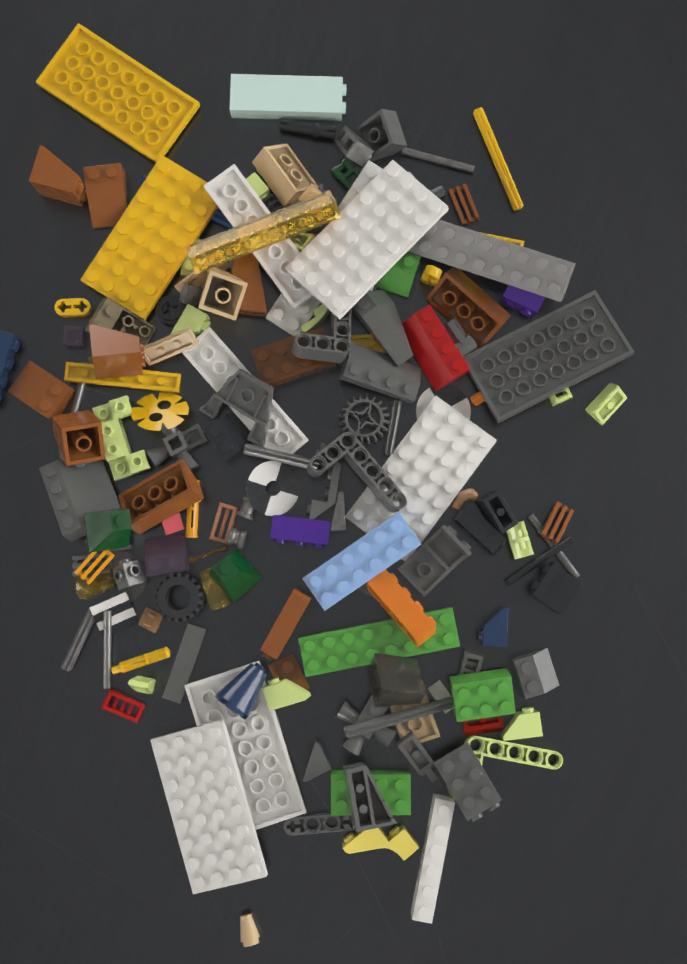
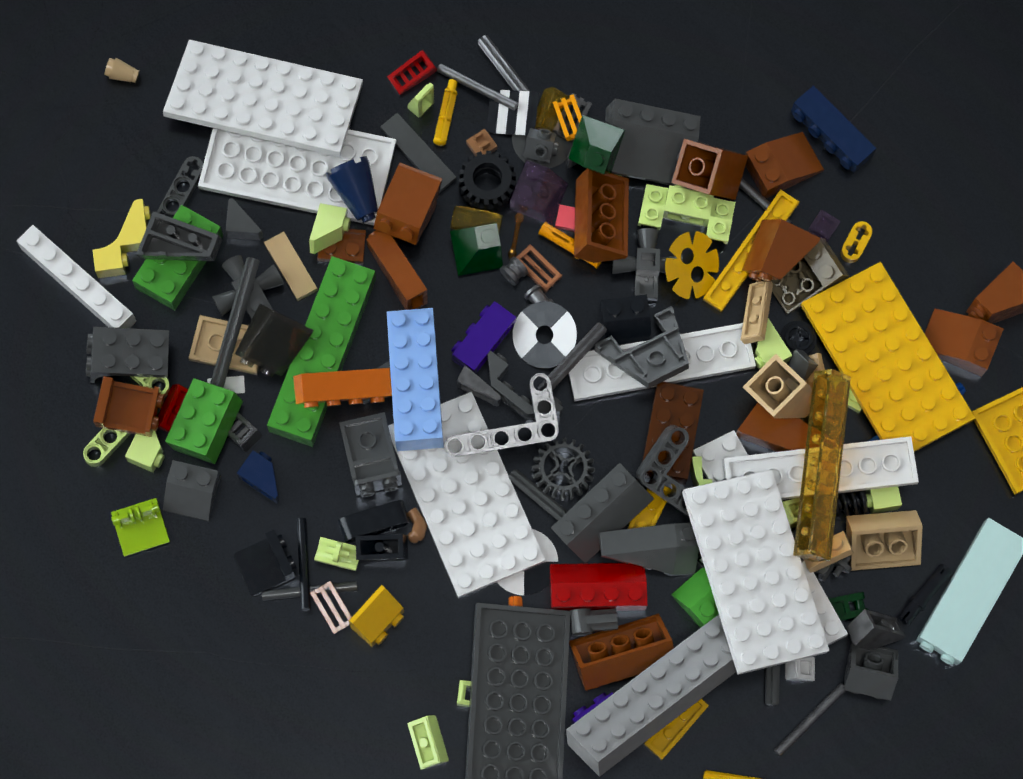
camera: 115 degrees right, 10 degrees down
dark grey hinge [396,731,439,783] -> none
yellow beam [420,265,442,286] -> none
dark orange tile [448,183,479,226] -> none
none -> dark orange panel [93,376,164,437]
none -> lime hinge [111,498,170,557]
none -> tan tile [264,232,318,301]
none -> yellow slope [349,585,404,647]
none -> dark orange slope [373,163,442,245]

